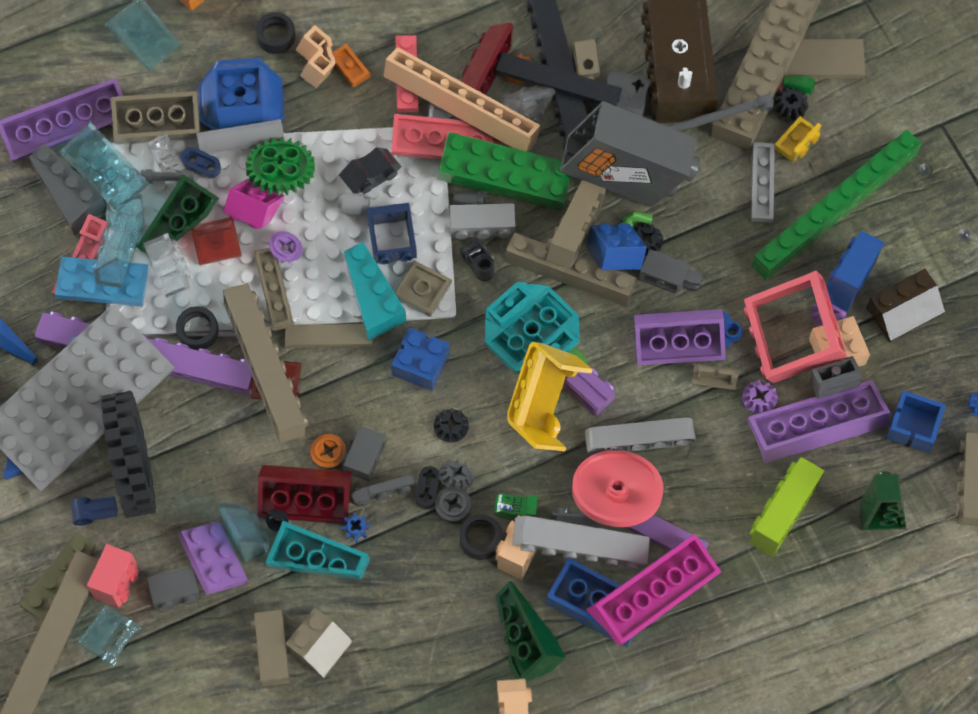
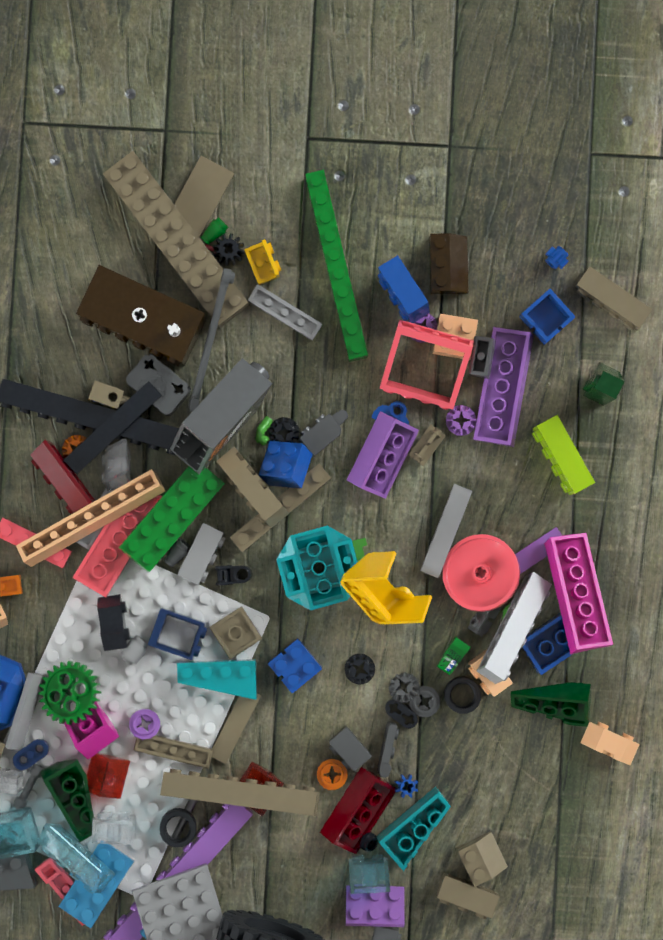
camera: 65 degrees left, 20 degrees up
medium lavender brick [564,366,615,416] -> none

